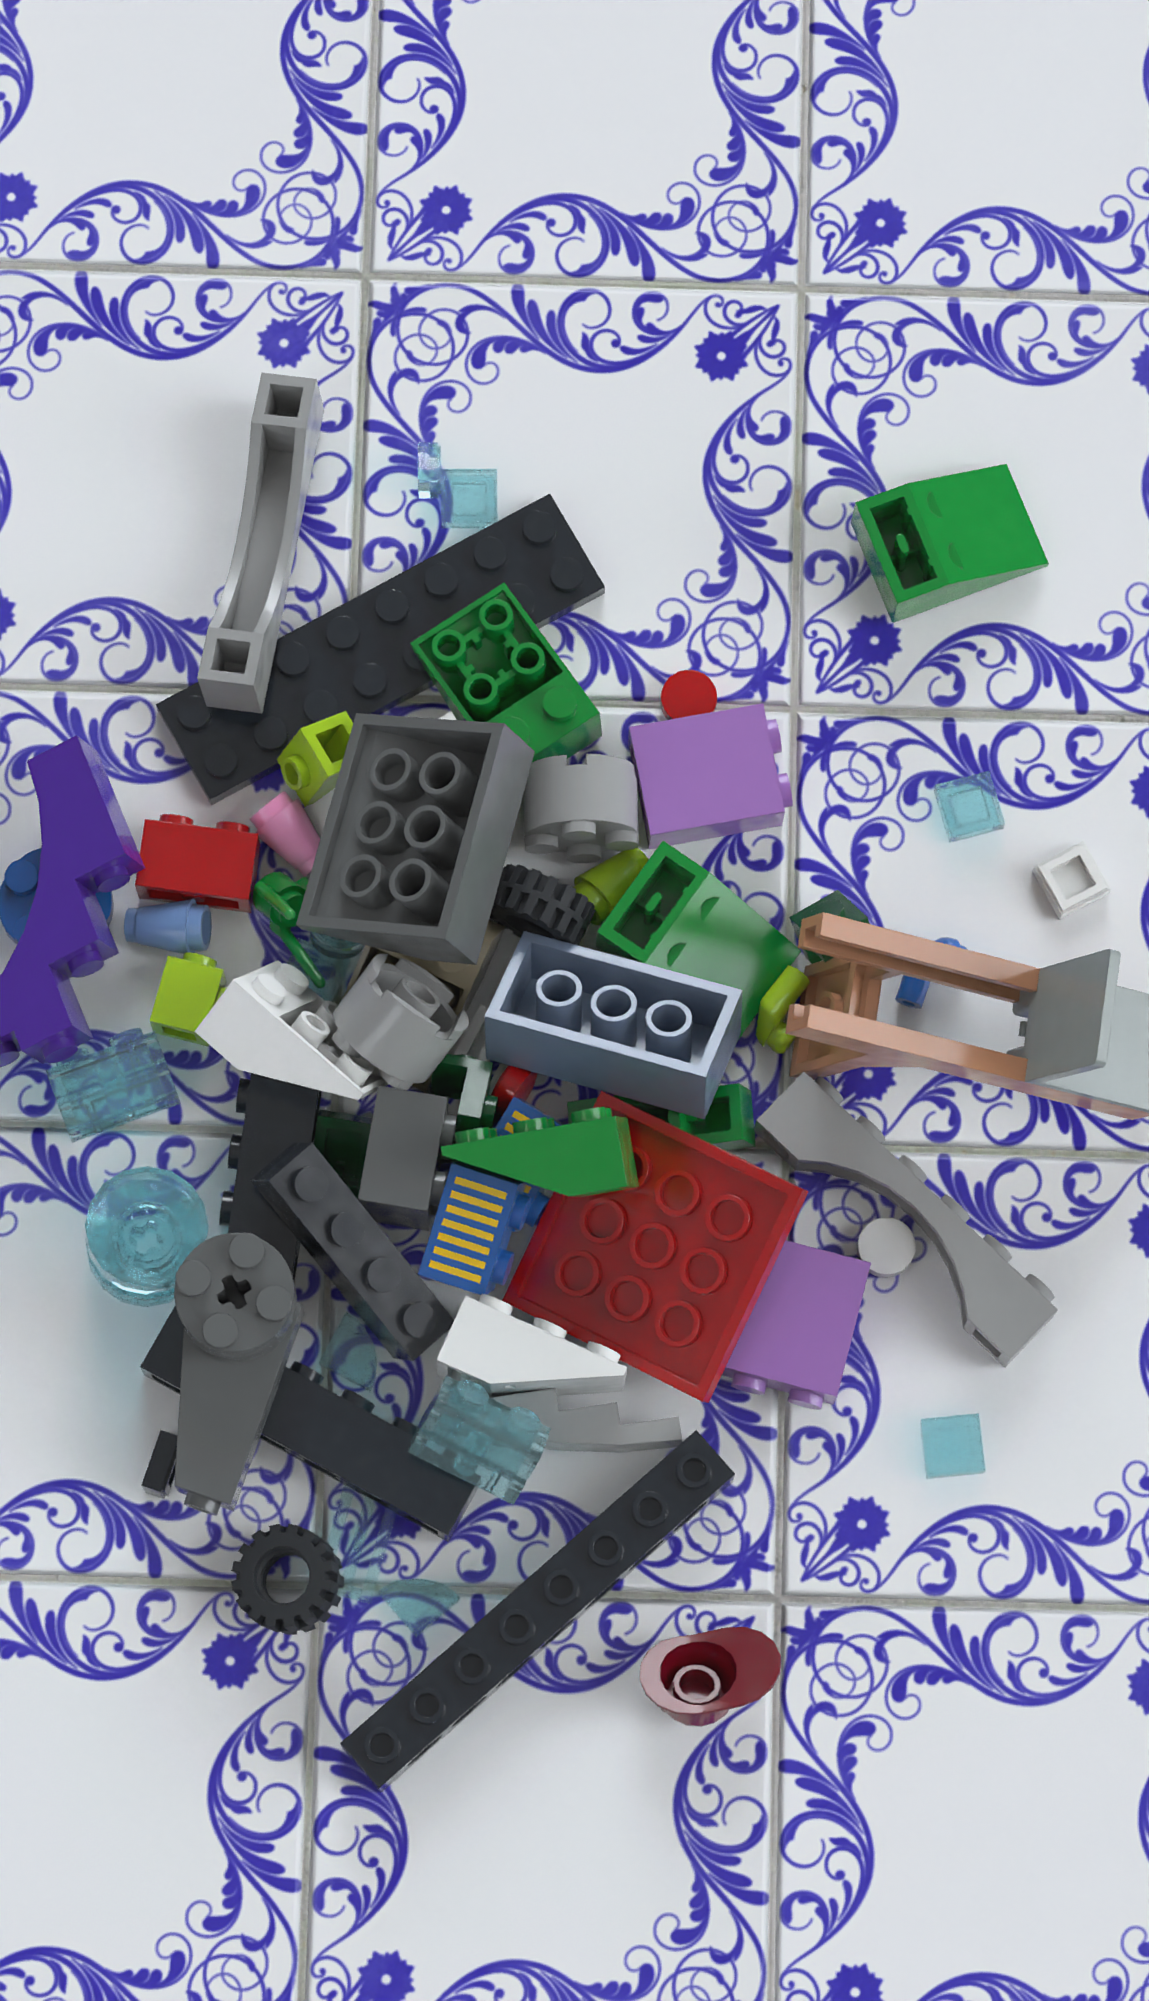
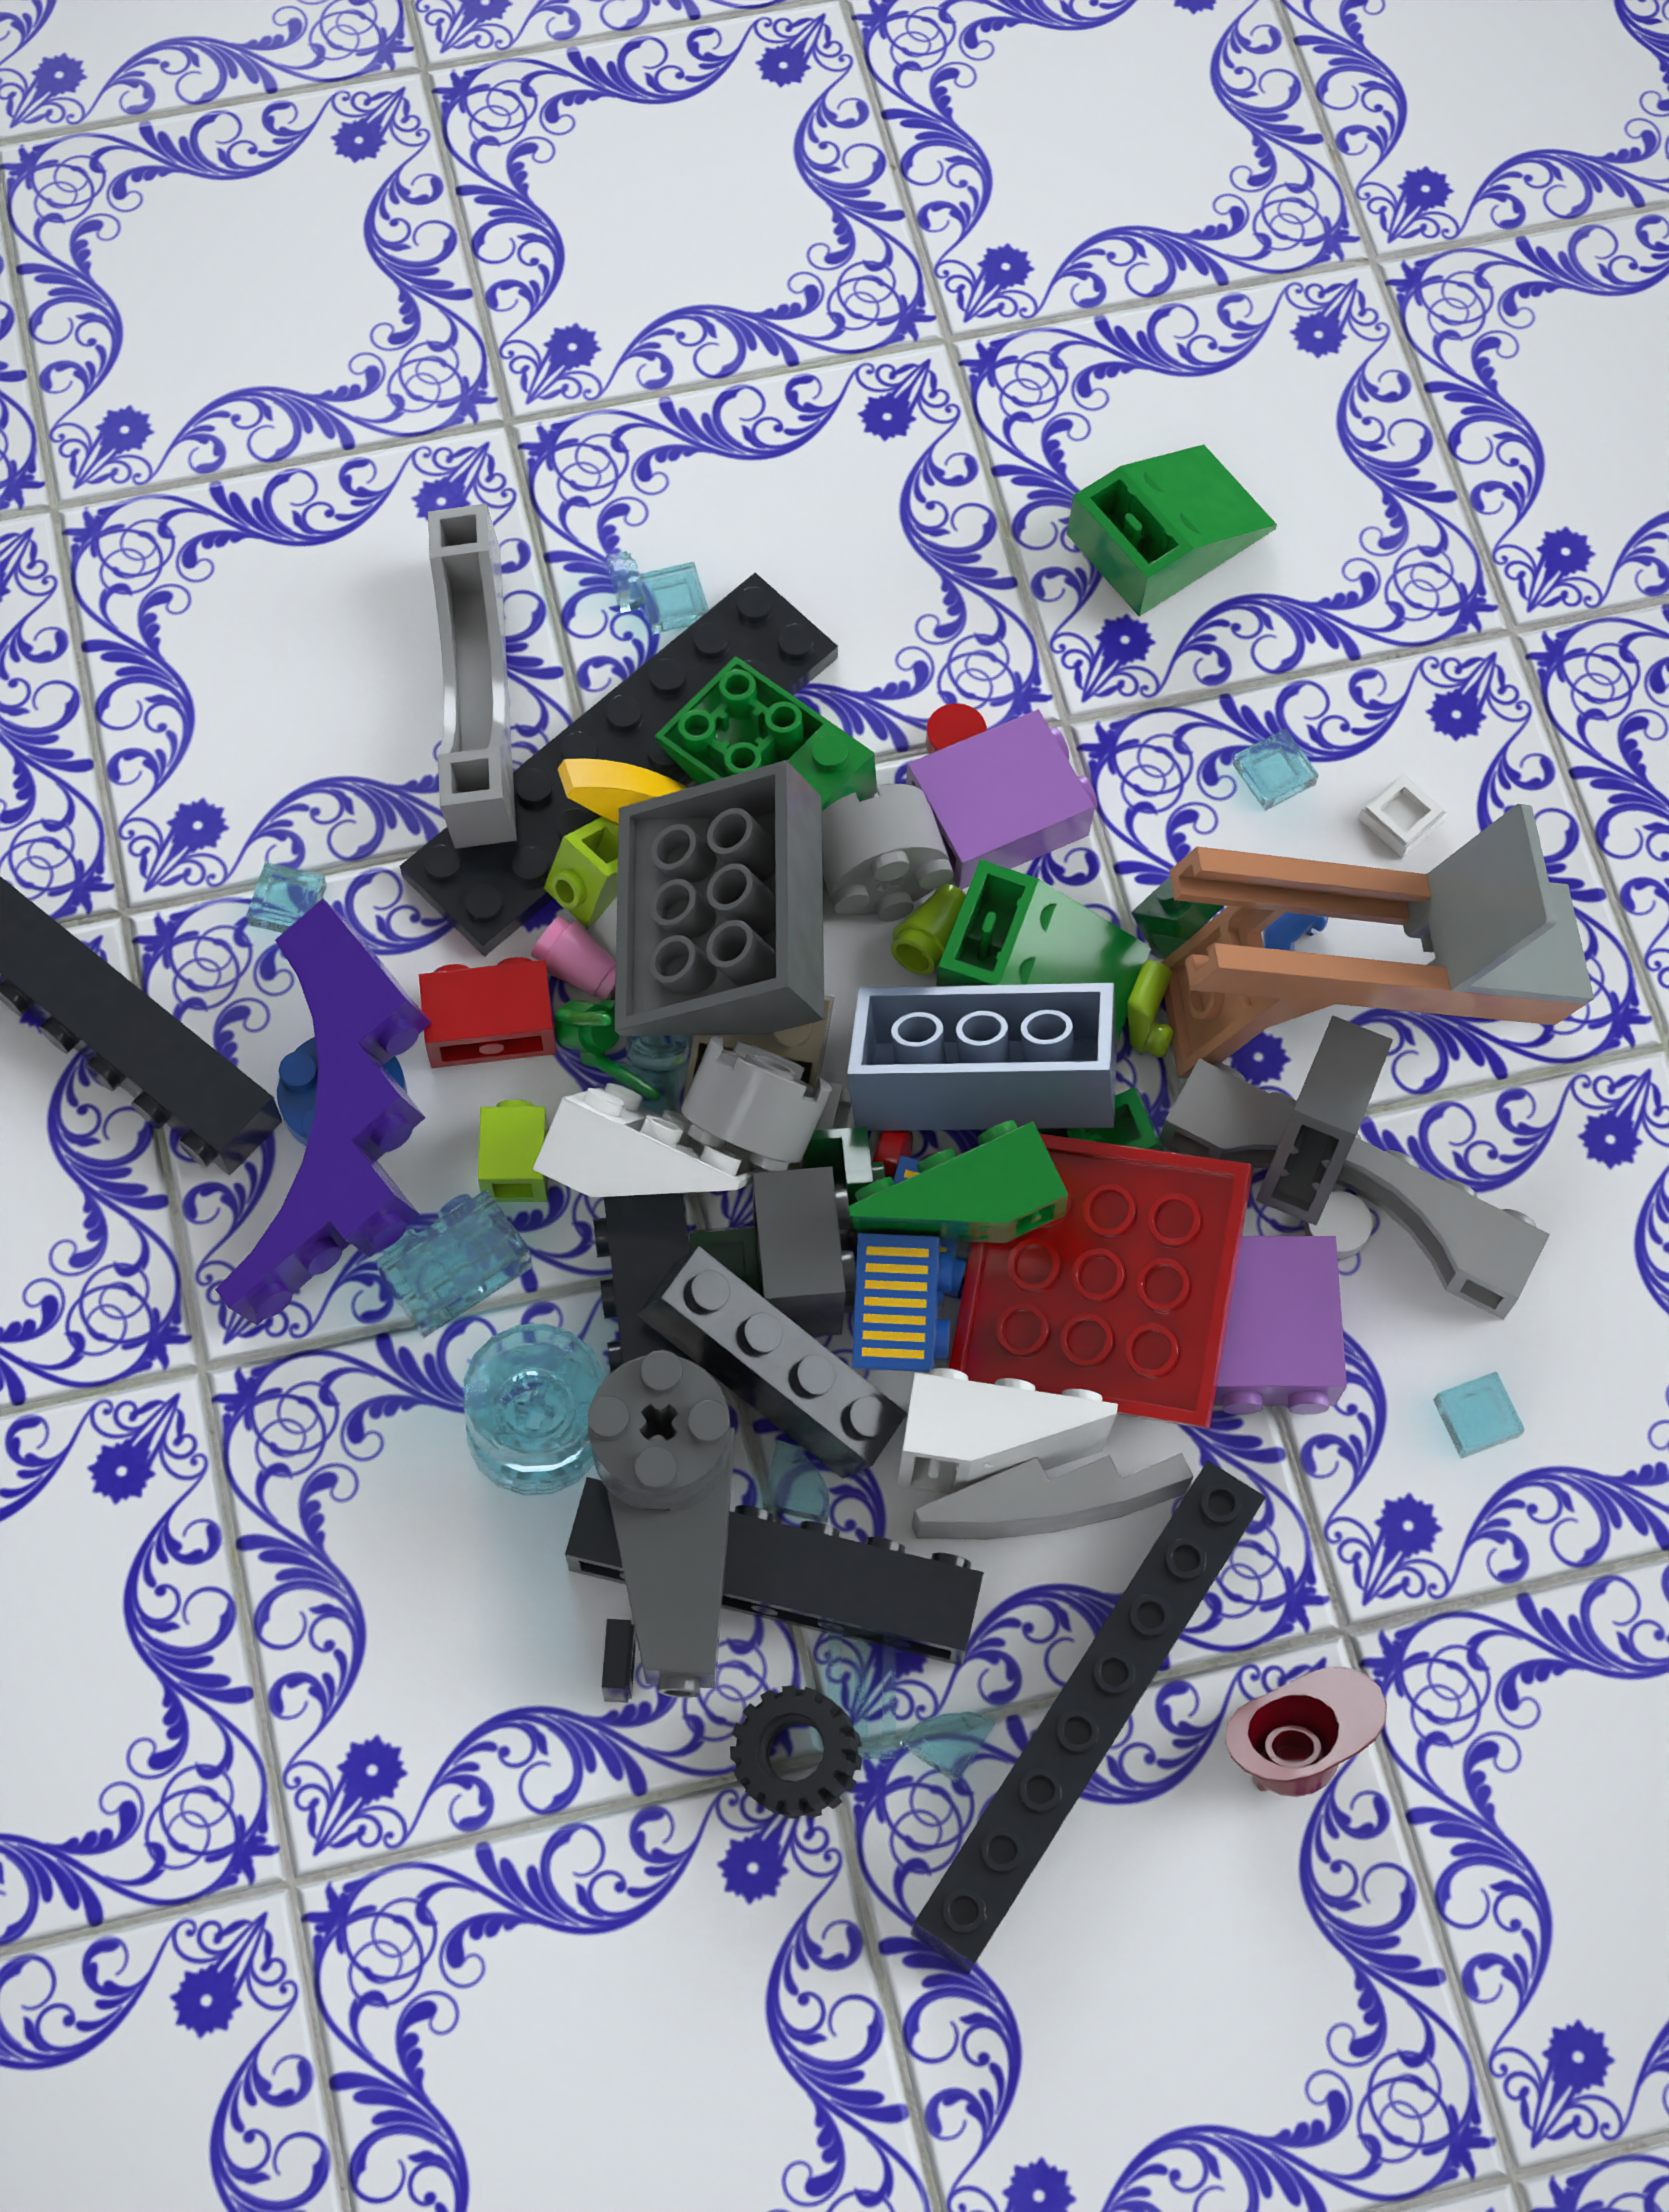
camera: 15 degrees left, 10 degrees down
medium blue cone [124,899,212,954] -> none
clear light blue brick [408,1375,551,1505] -> none
black tyre [490,864,595,946] -> none
none -> clear light blue tile [246,862,327,933]
none -> yellow slope [557,759,687,825]
none -> dark grey slope [1255,1015,1393,1226]

